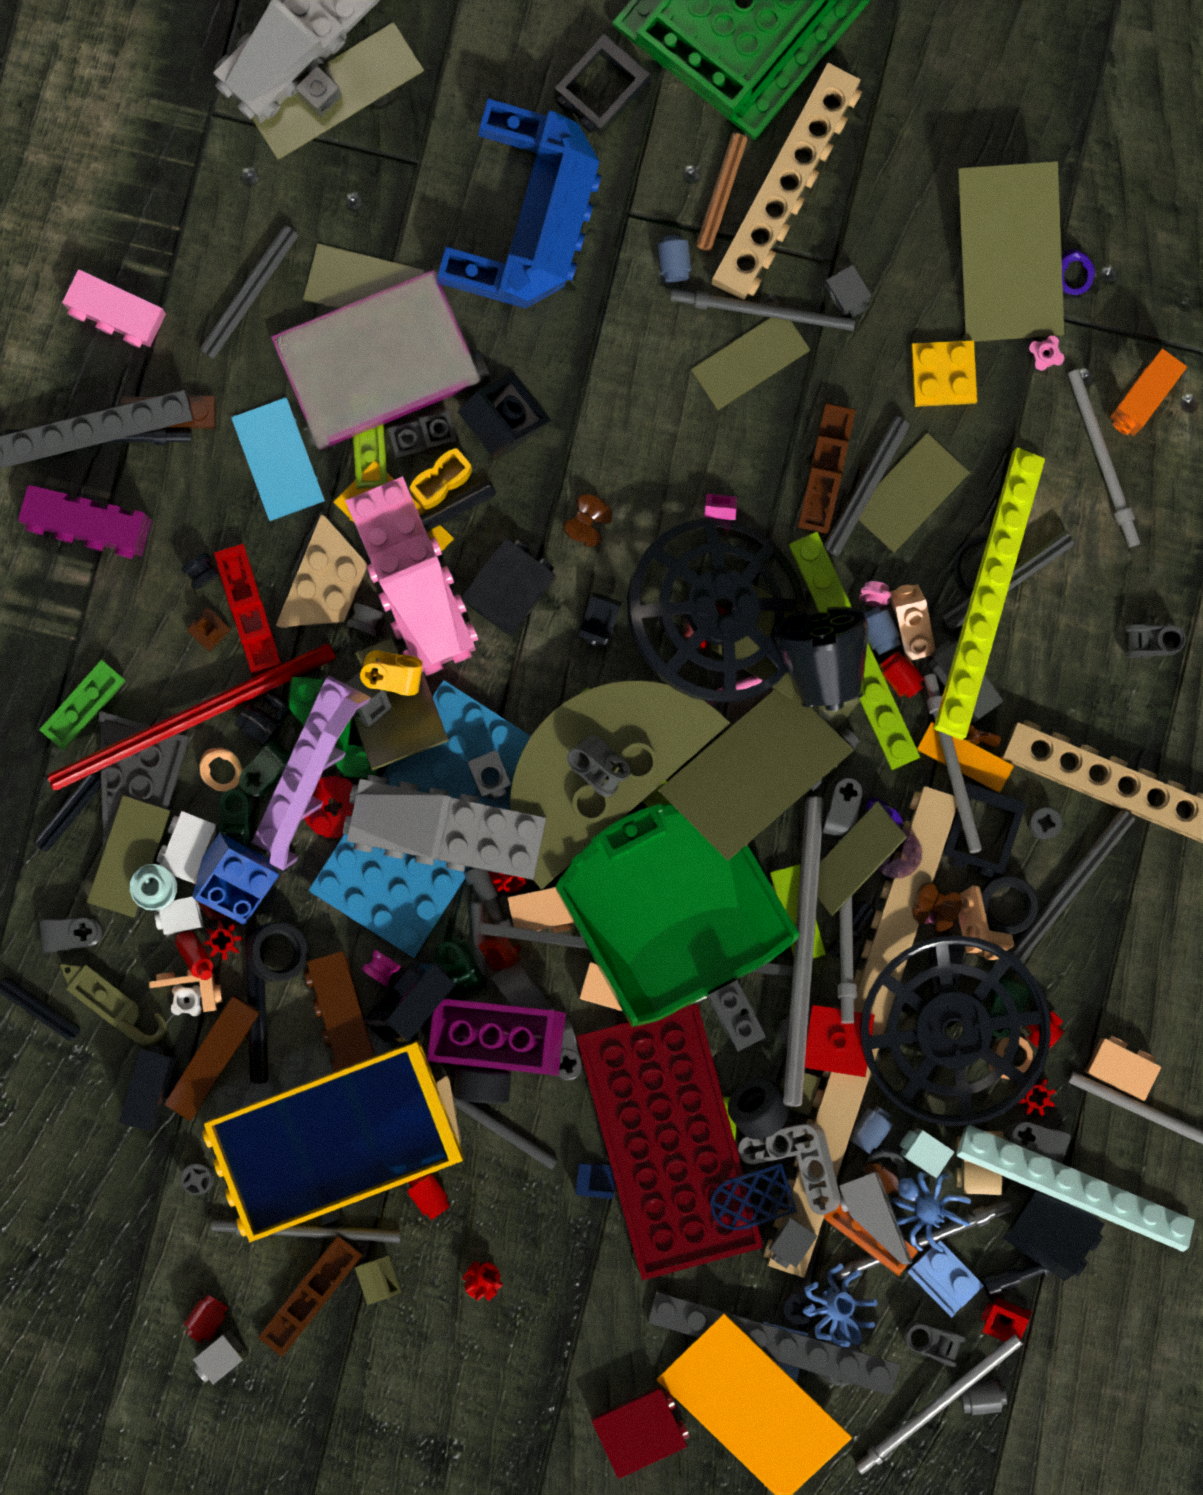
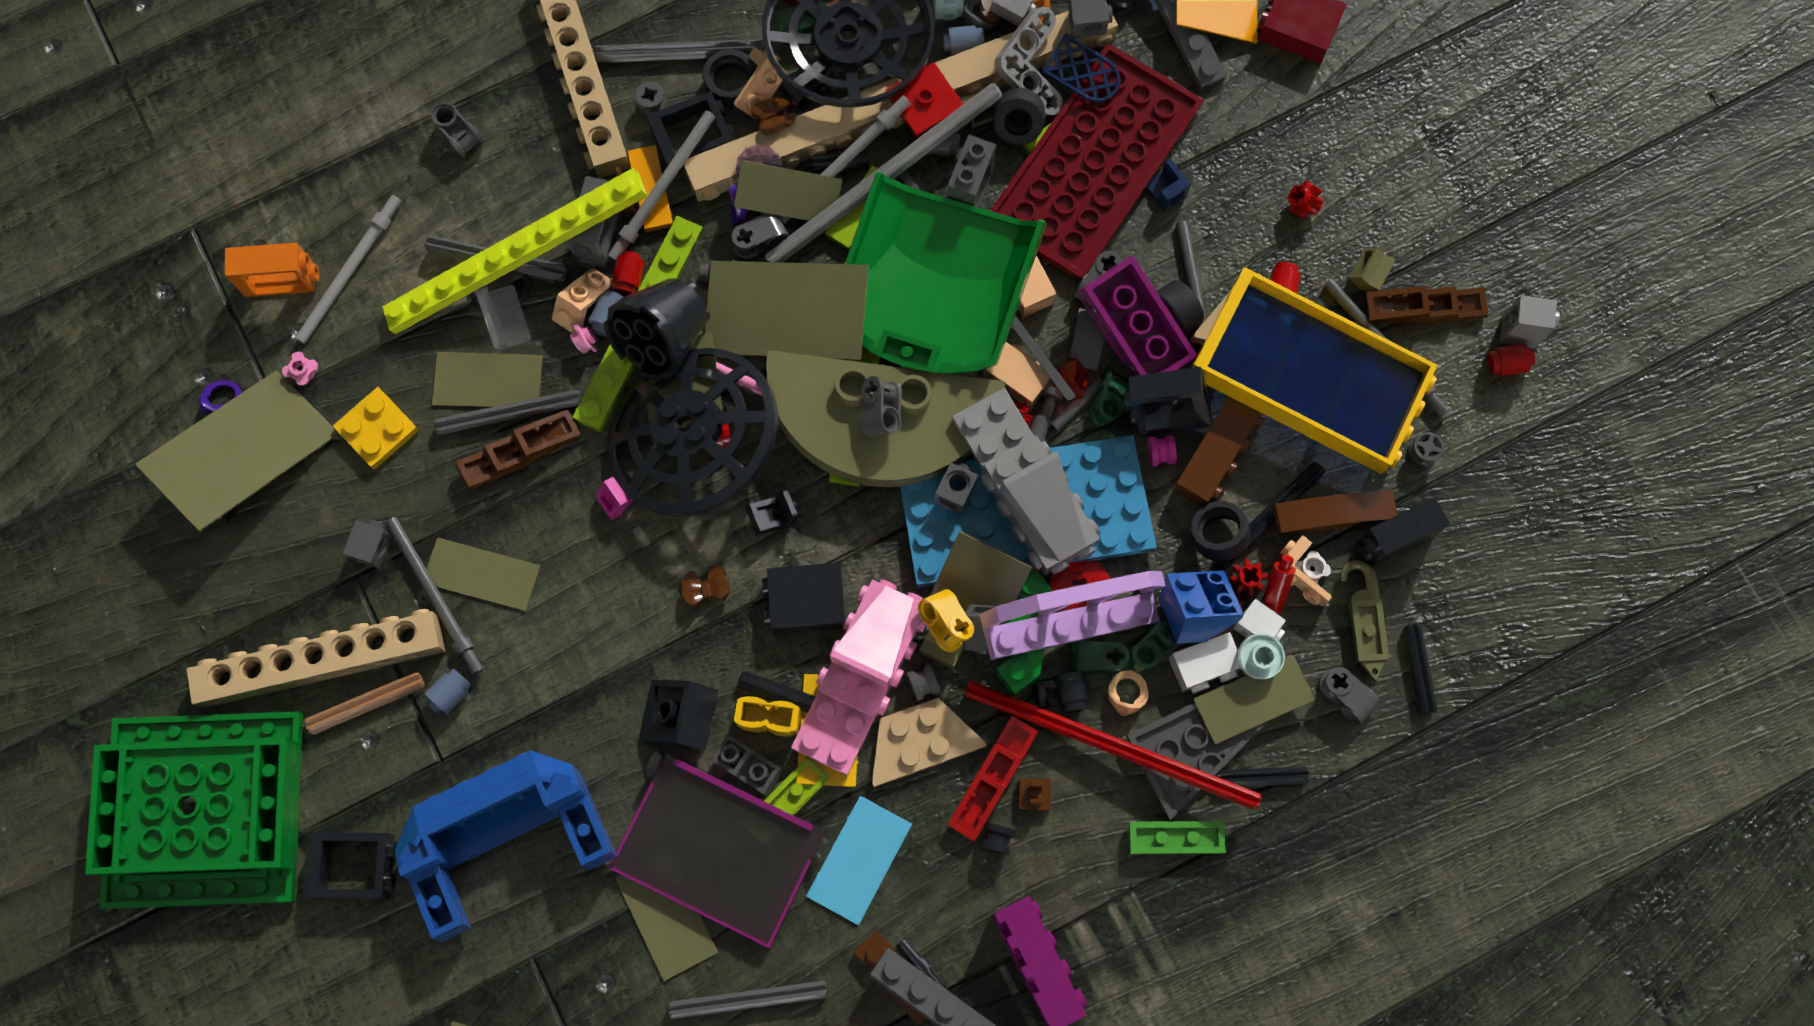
camera: 130 degrees left, 10 degrees down
none -> clear panel [475,285,532,351]

